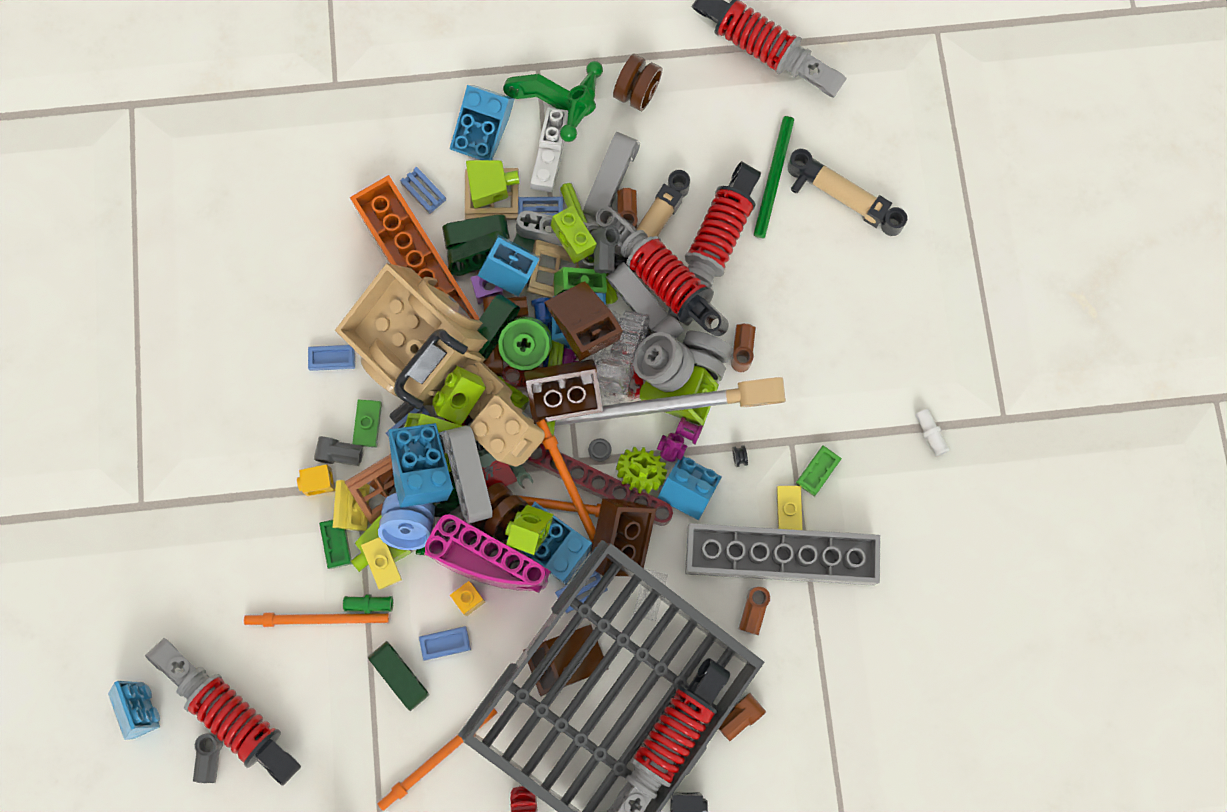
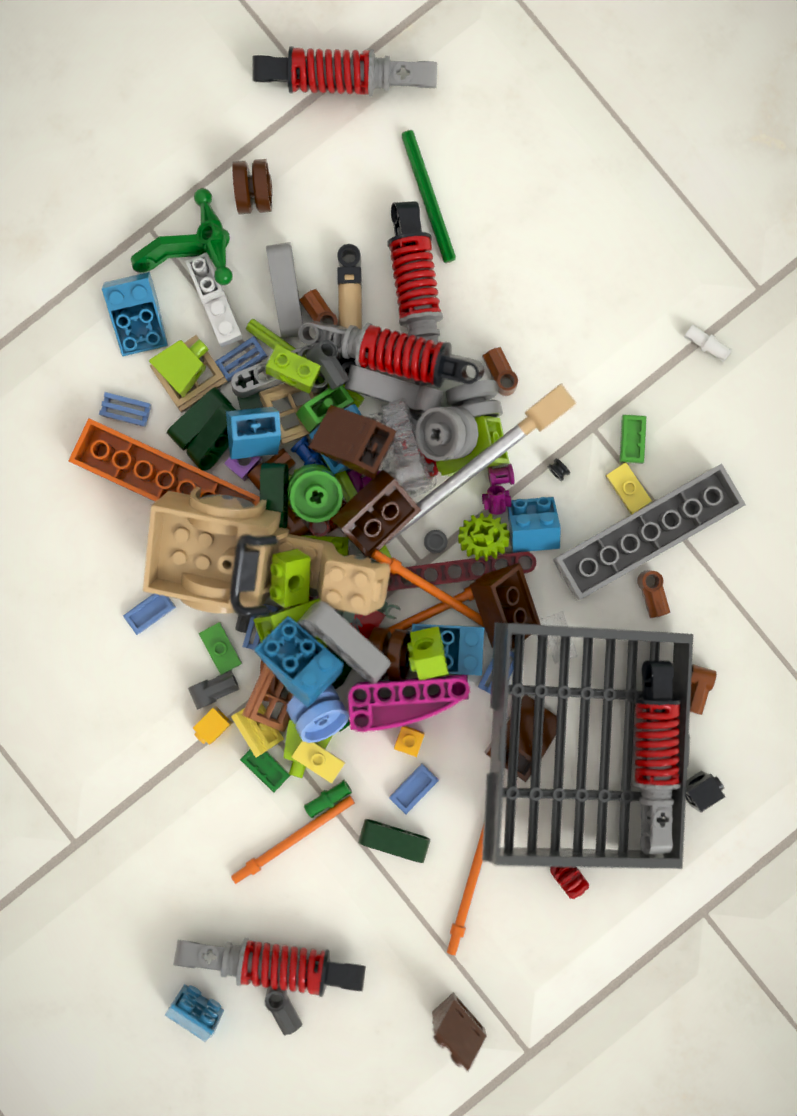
camera: 30 degrees left, 10 degrees up
piece [788,149,908,236] -> none

